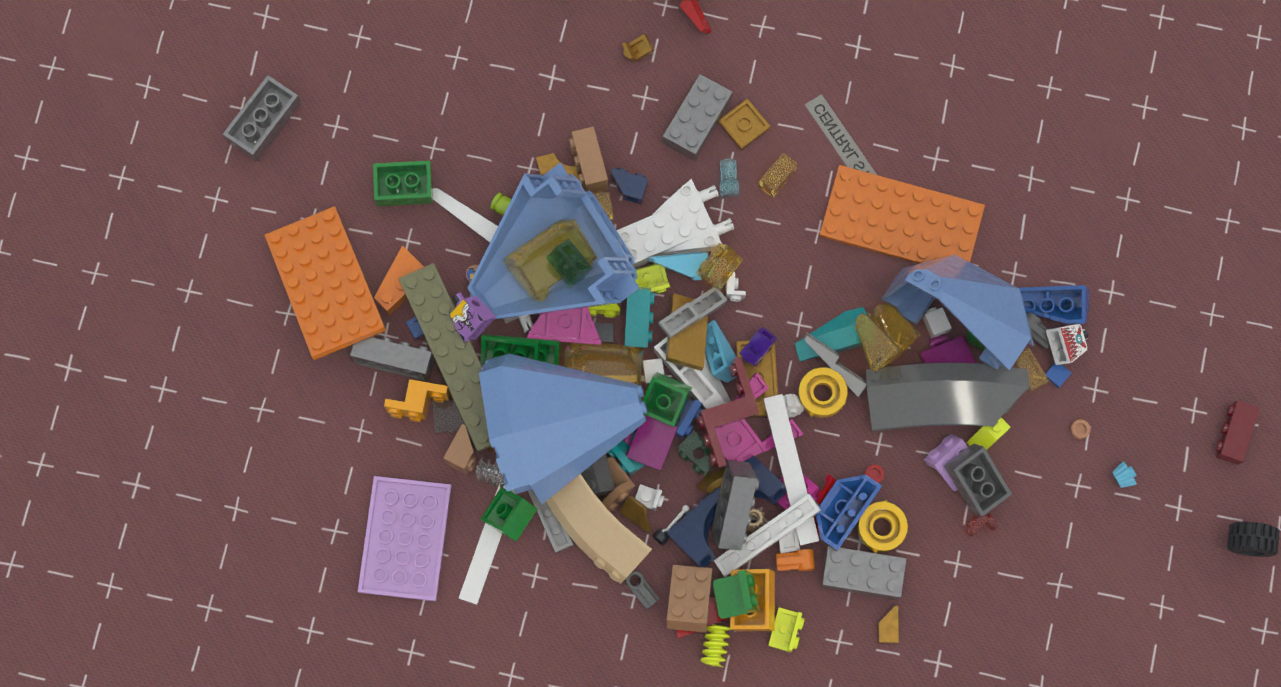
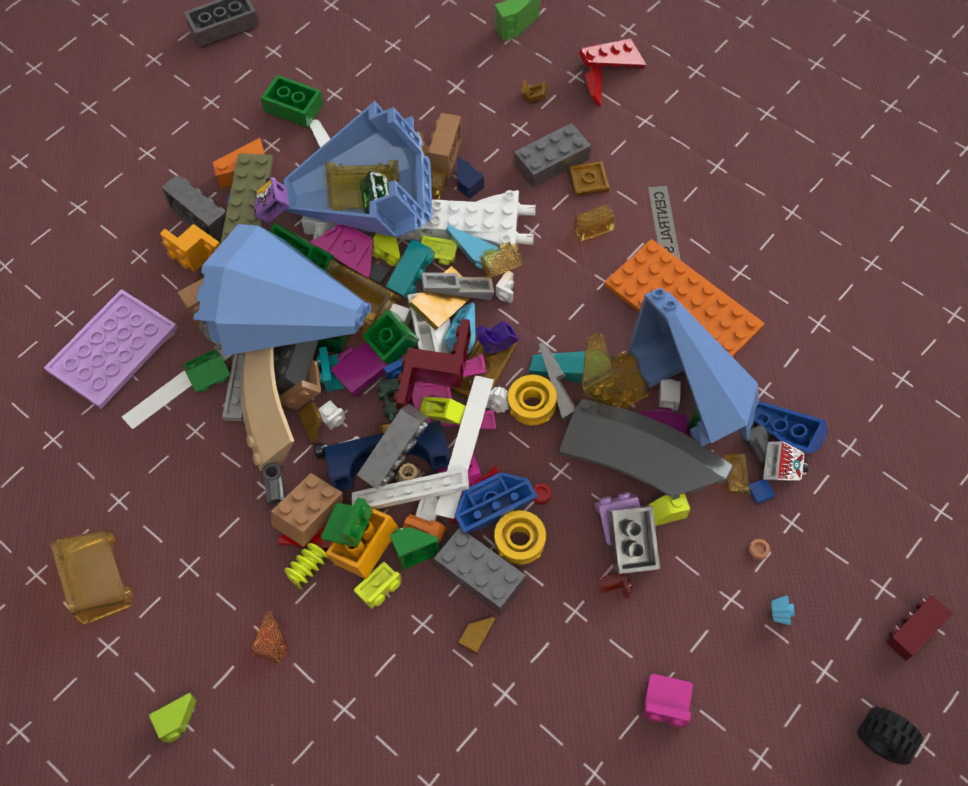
camera: 30 degrees right, 15 degrees down
orange plate [265,206,386,360] -> none
clear light blue piece [719,159,739,197] -> none
none -> green slope [390,527,440,571]
none -> neon yellow slope [420,397,466,425]
none -> dark pink bracket [643,674,693,728]

